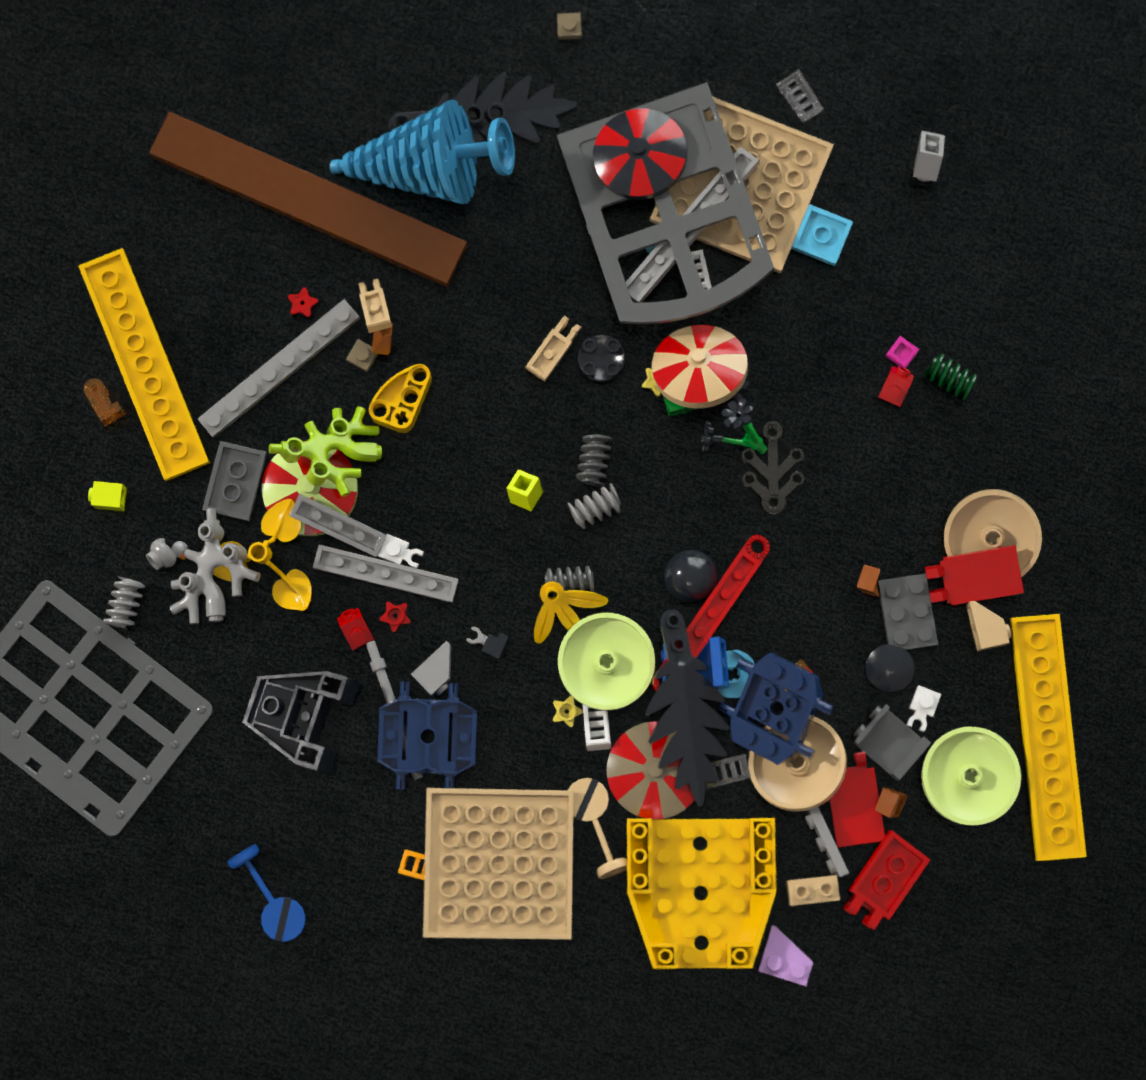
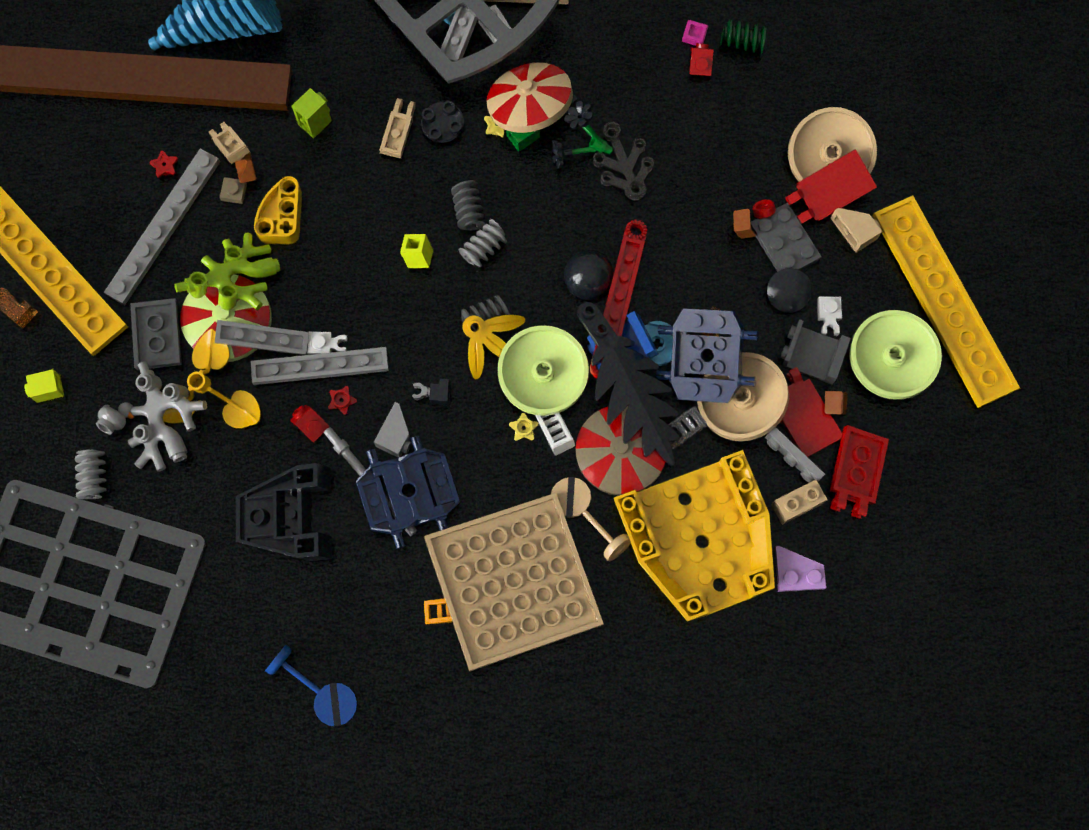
camera: 25 degrees left, 5 degrees down
none -> lime brick [292,88,332,138]
none -> red tile [752,199,776,219]

